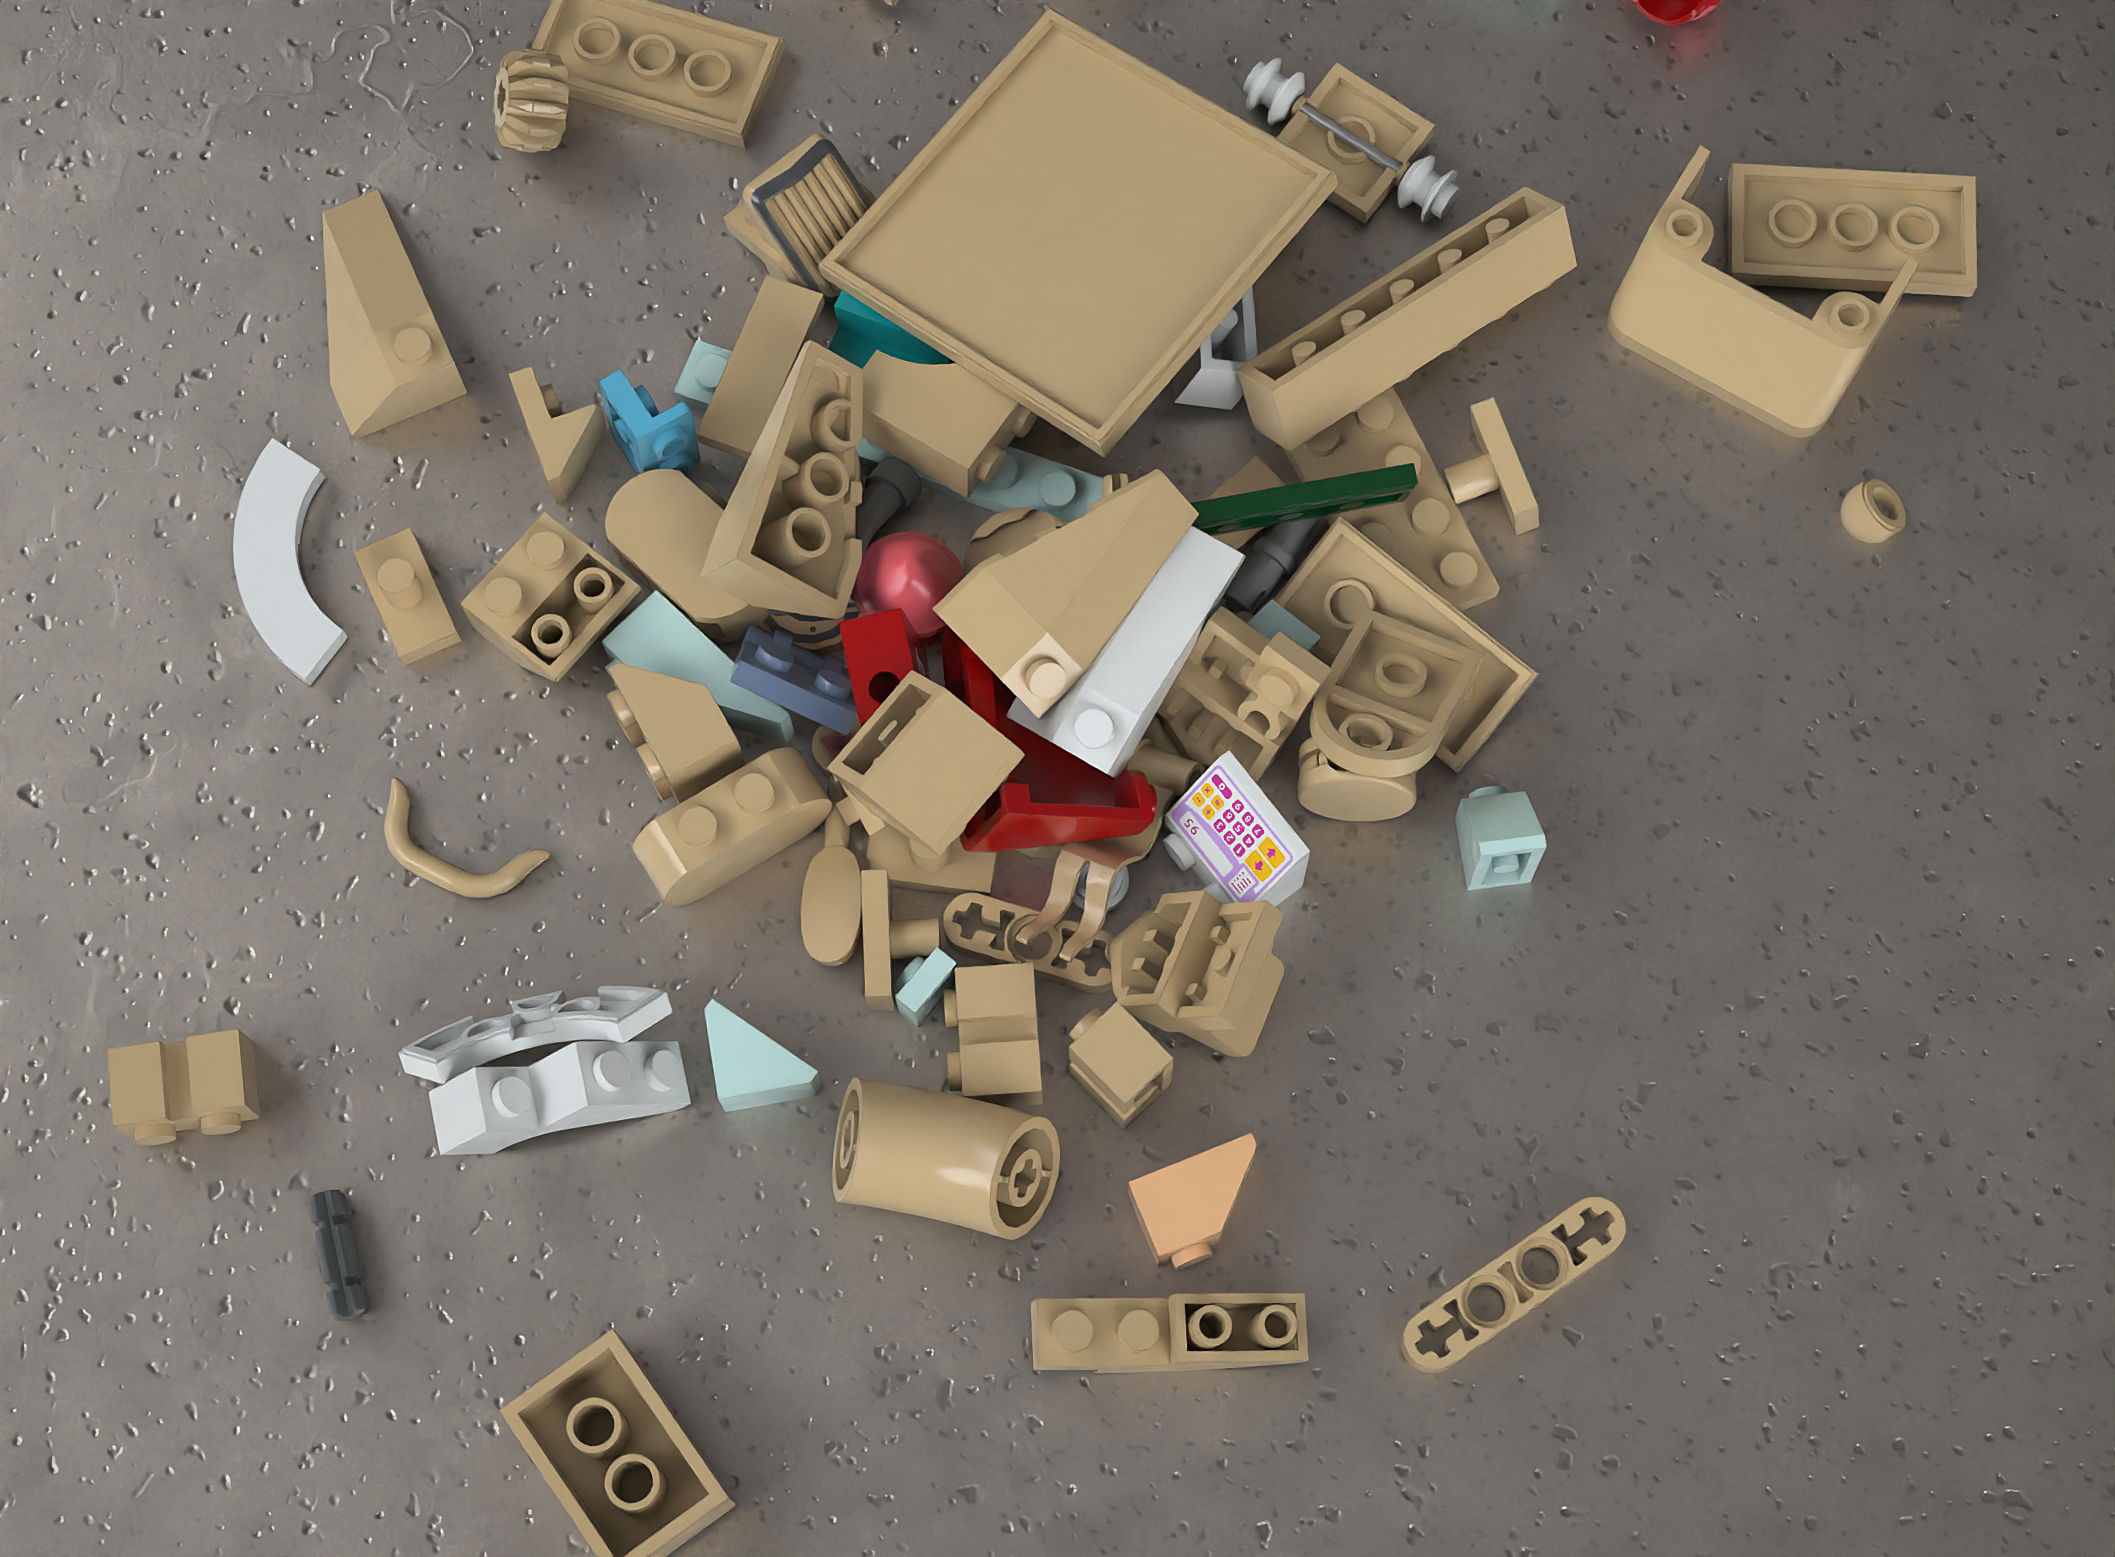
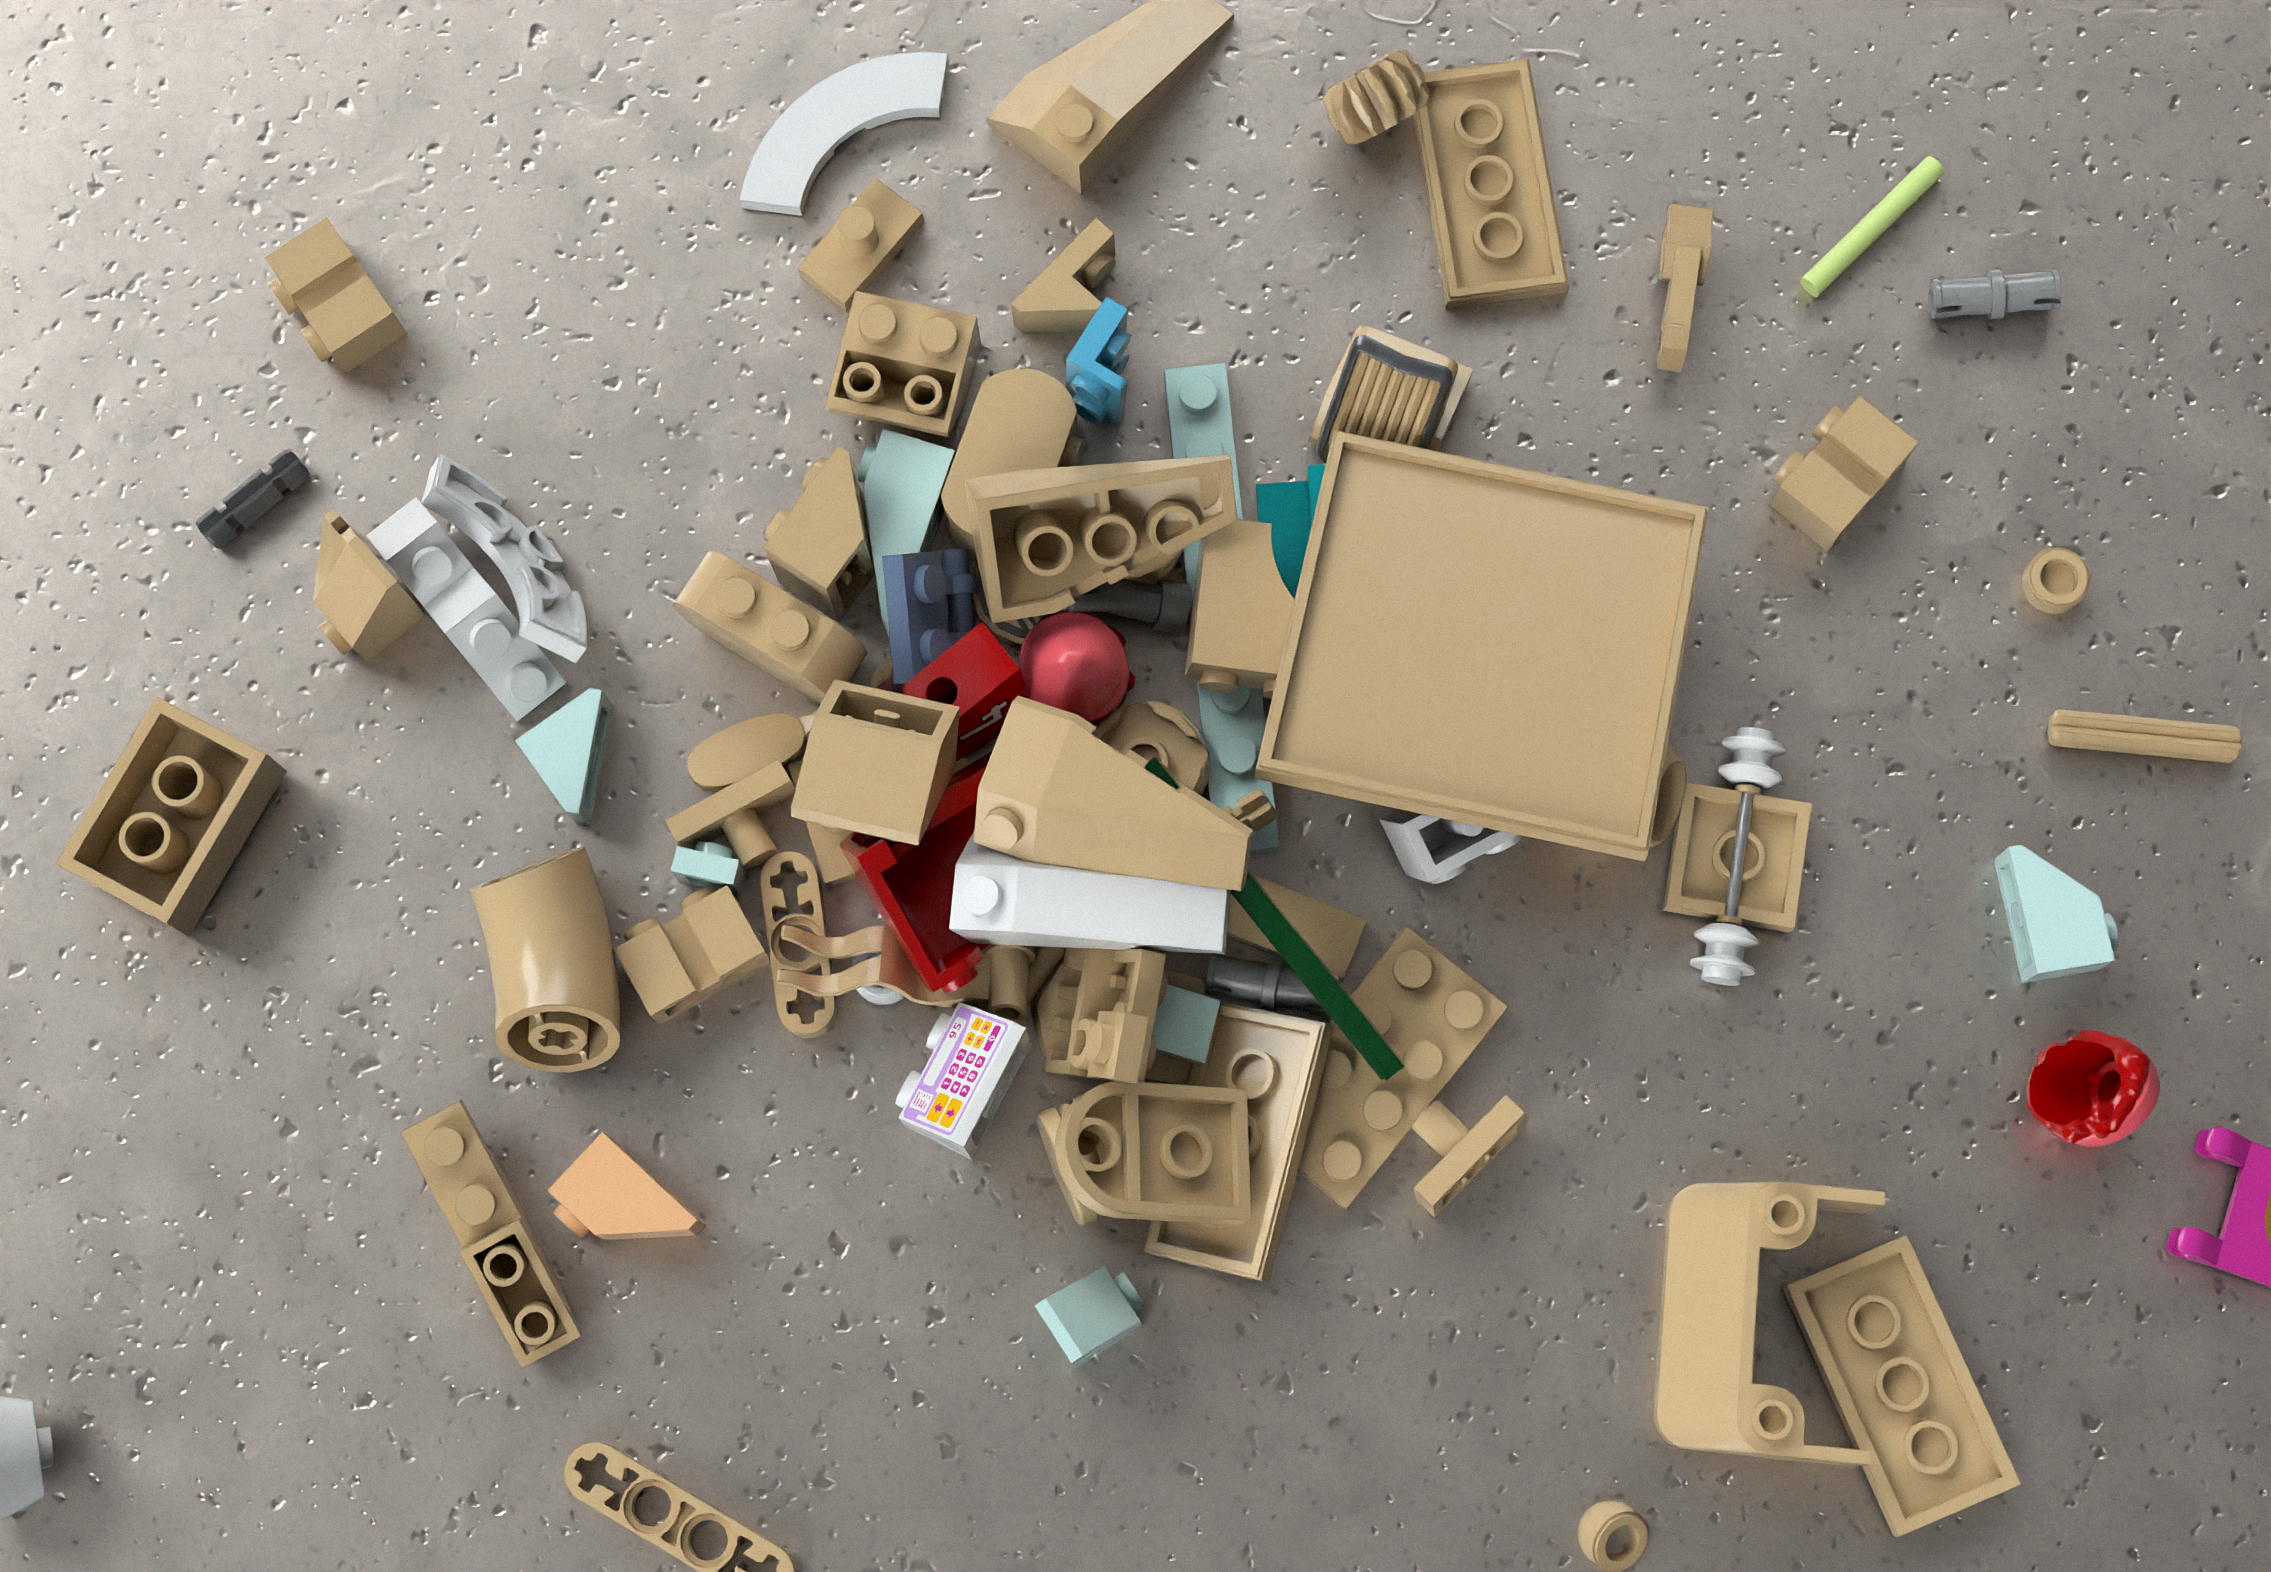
camera: 65 degrees right, 5 degrees up
tan animal [384,778,550,898] -> none
tan tile [696,275,825,460] -> none
tan brick [1069,1001,1173,1130] -> none
tan piece [1110,890,1284,1057] -> none
tan brick [1236,186,1577,451] -> none
none -> tan slope [313,508,426,664]

